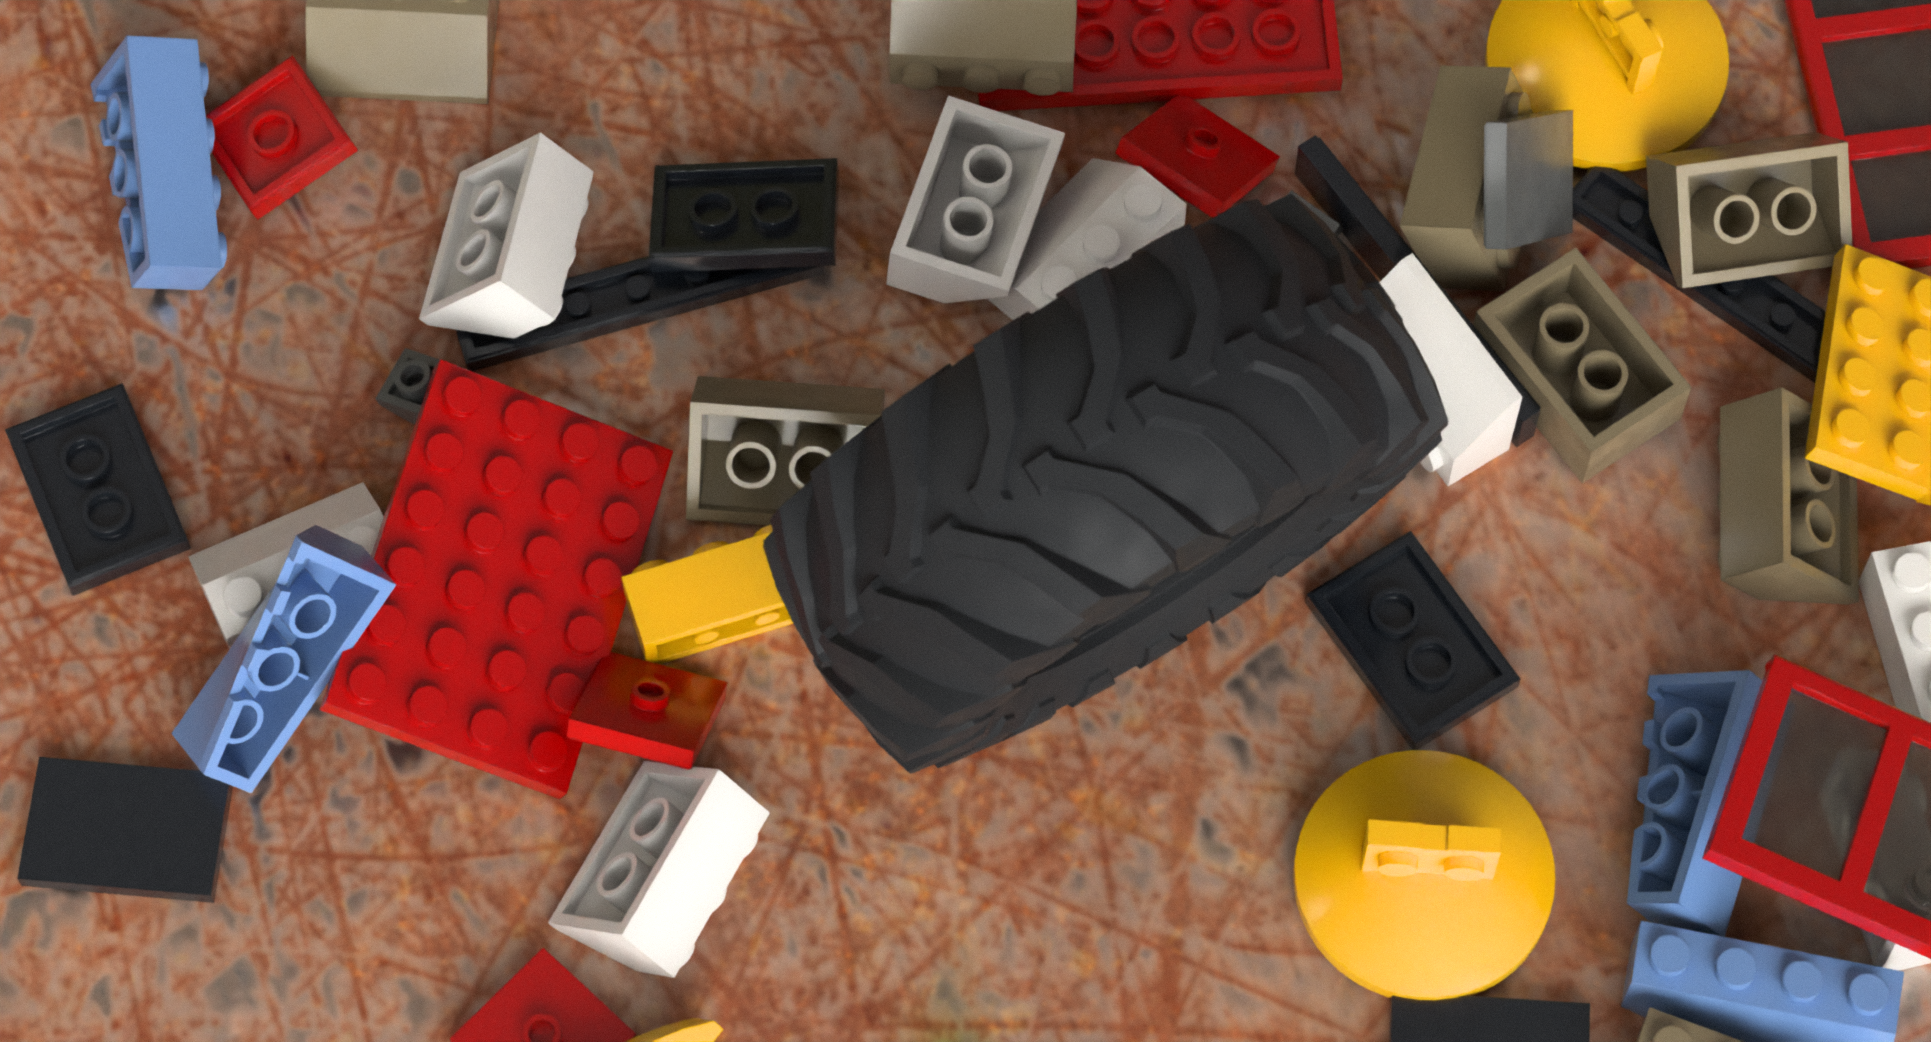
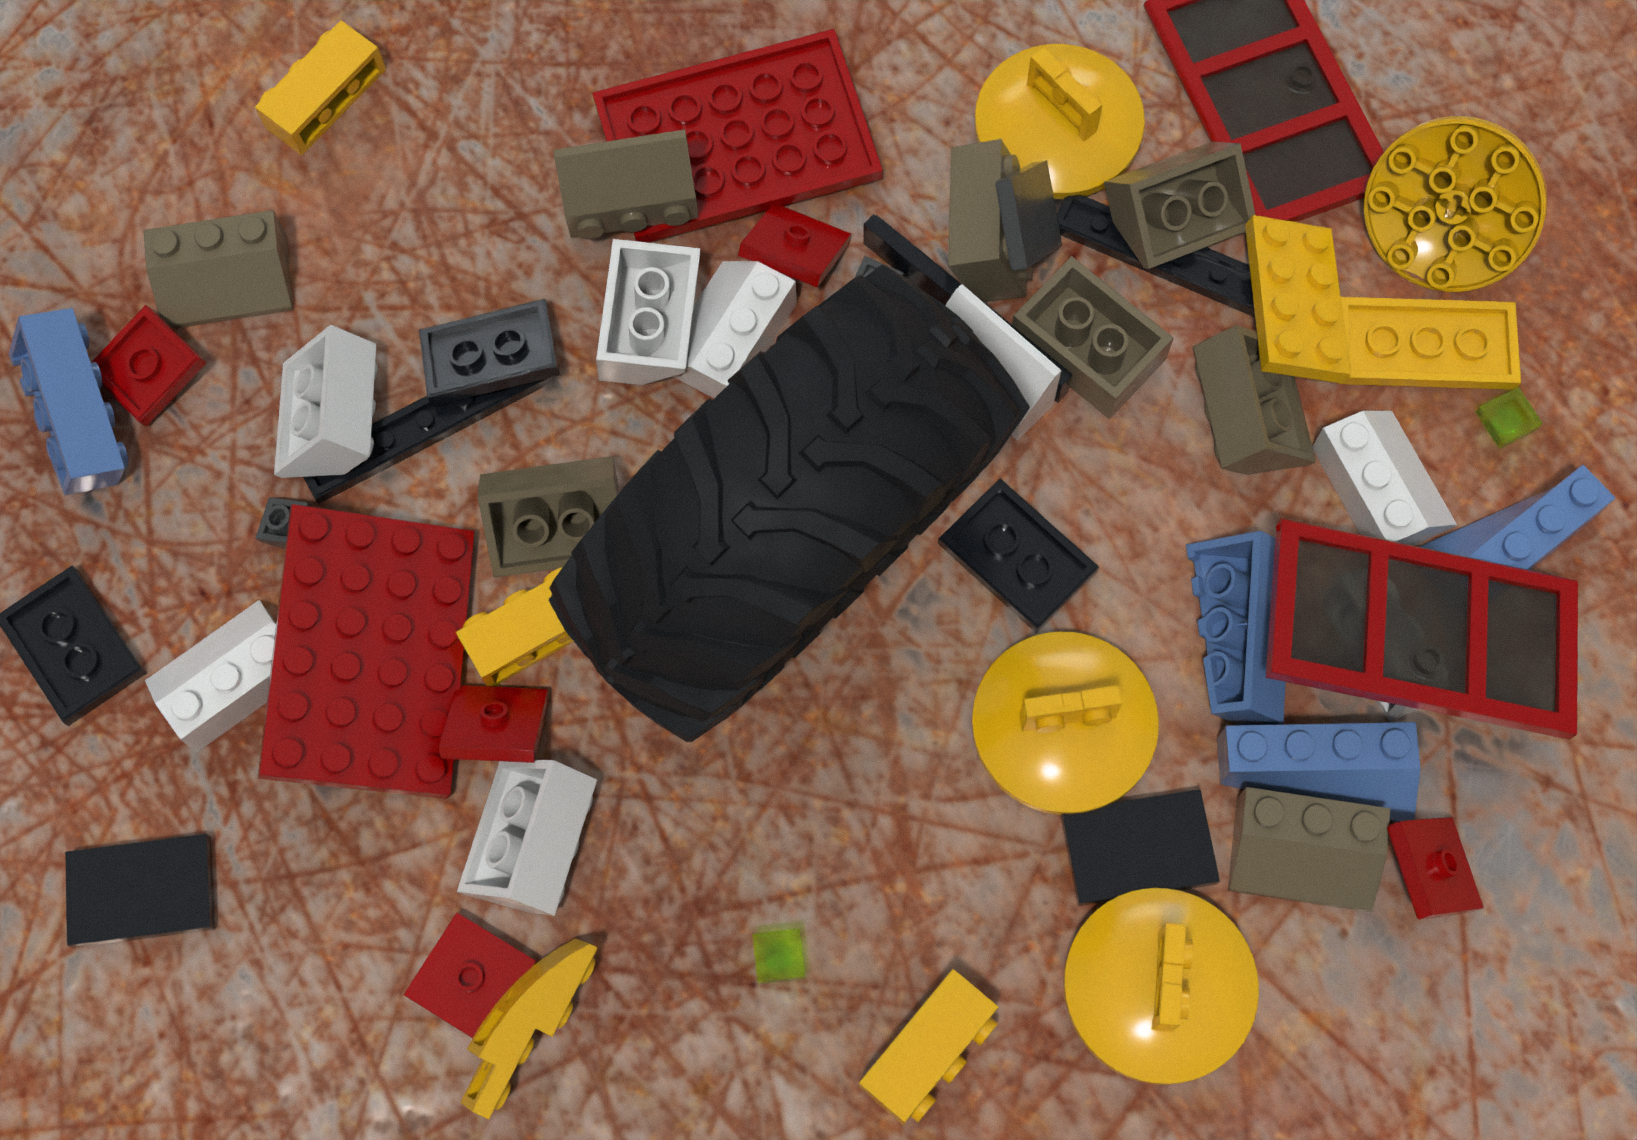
camera: 10 degrees left, 5 degrees up
medium blue wedge [171,525,396,793] -> none

